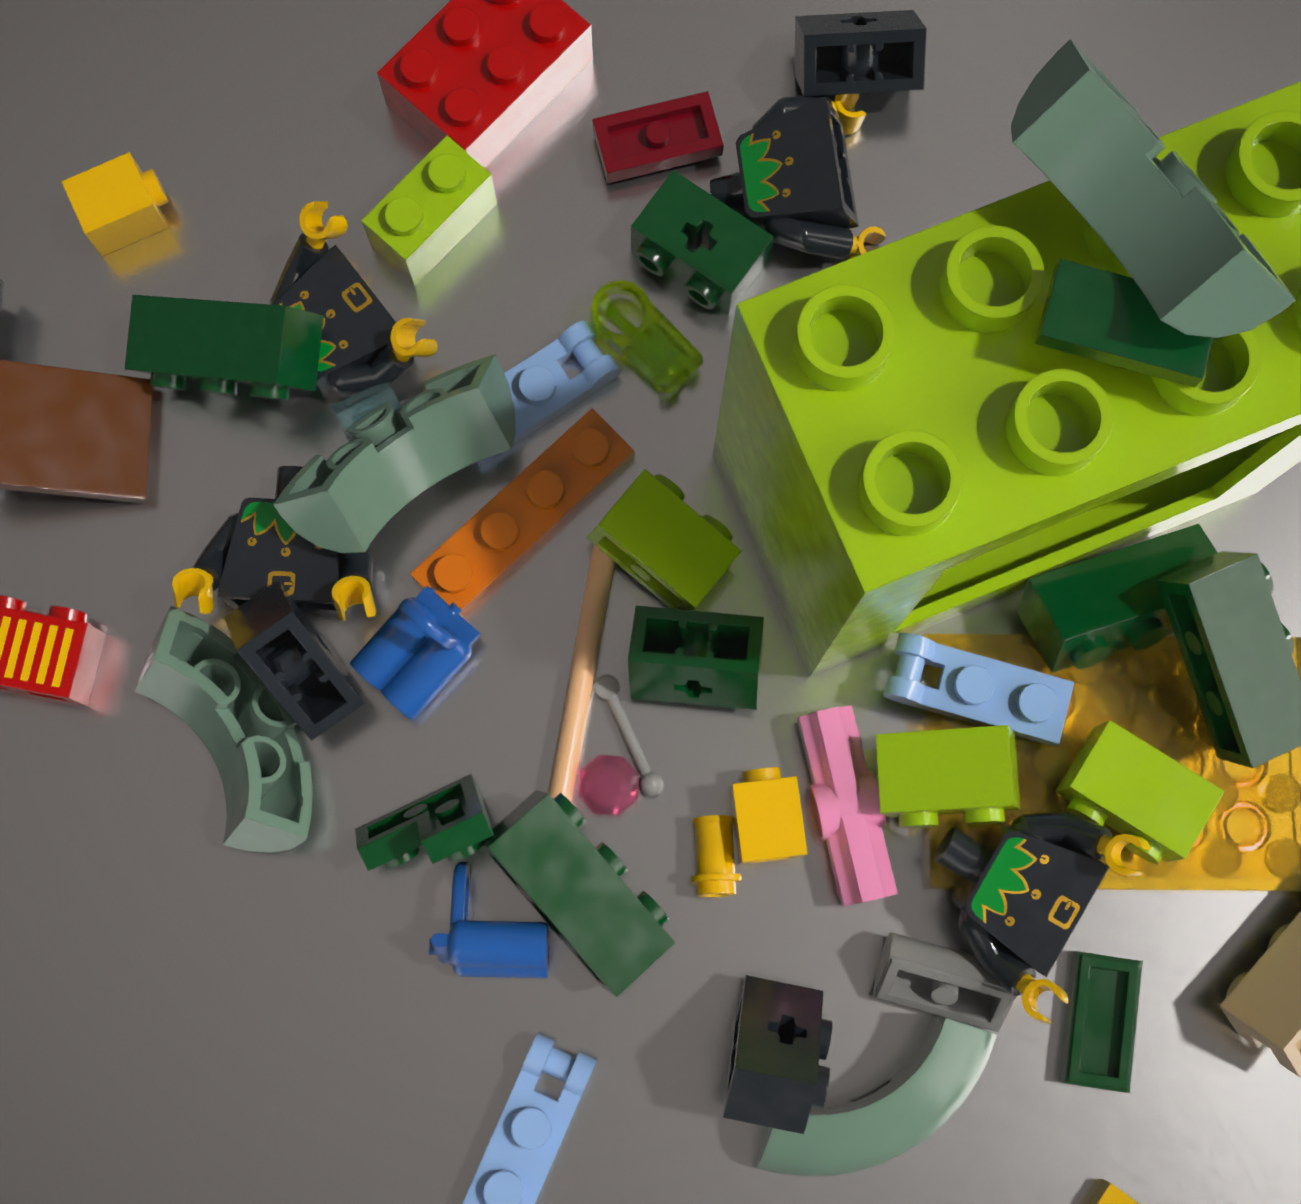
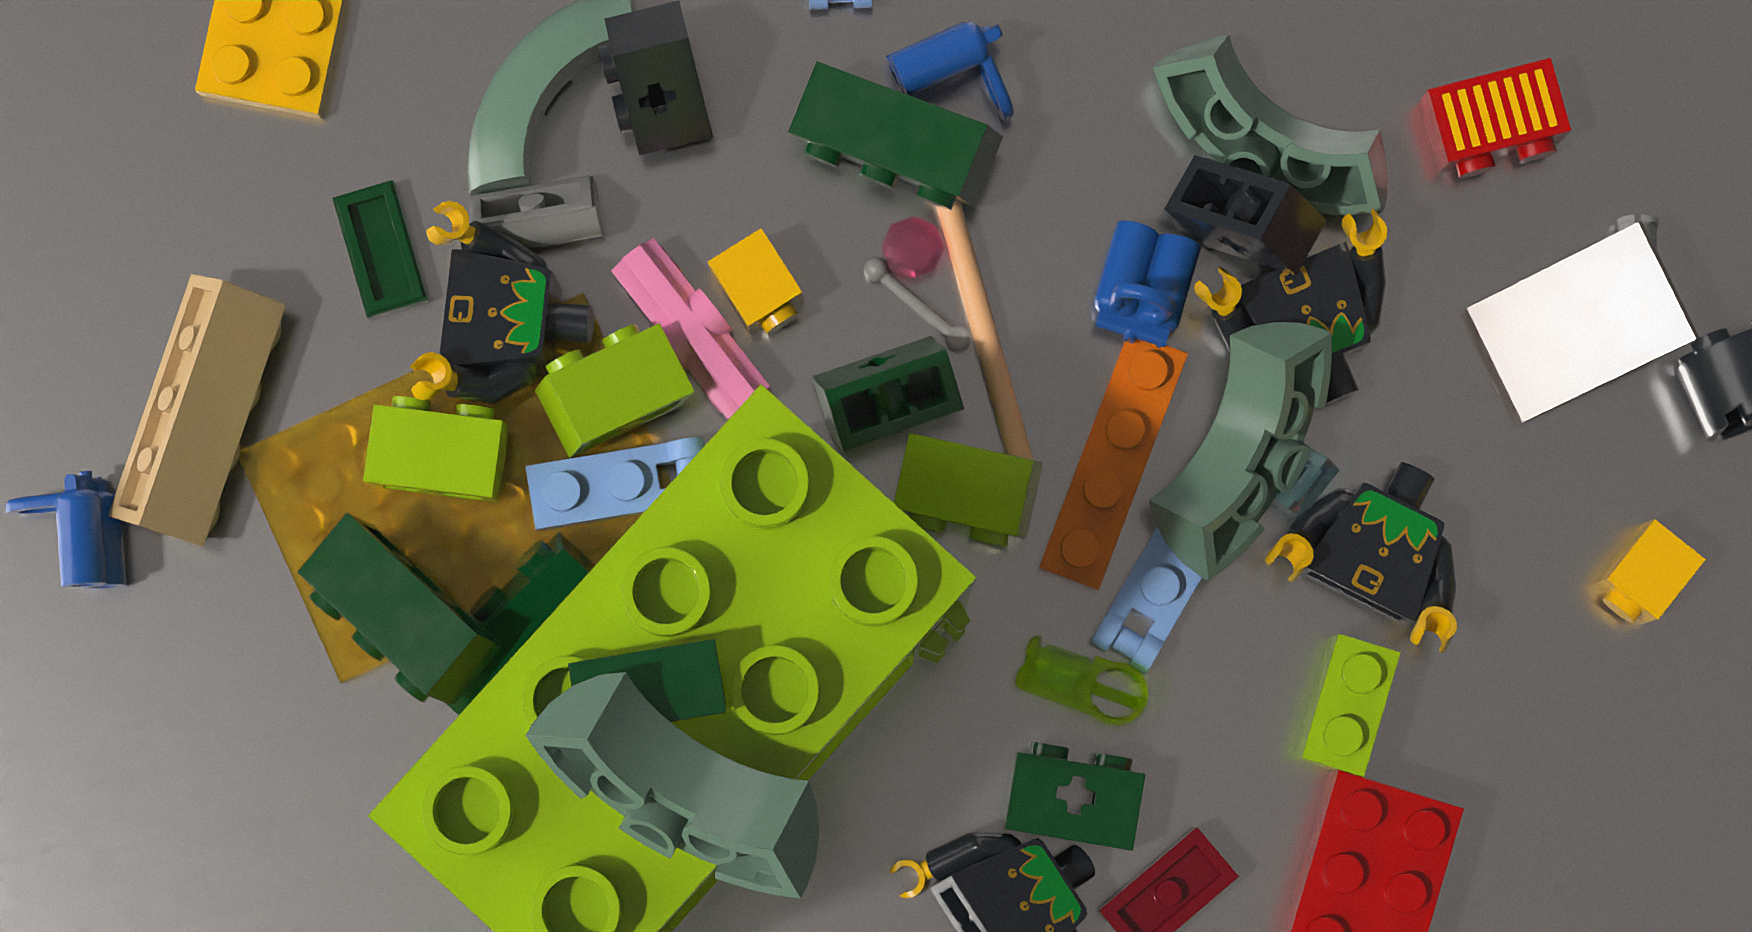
camera: 160 degrees right, 5 degrees up
dark green brick [124,295,324,400] -> none
dark green plate [355,774,494,871] -> none
yellow pin [691,815,742,898] -> none

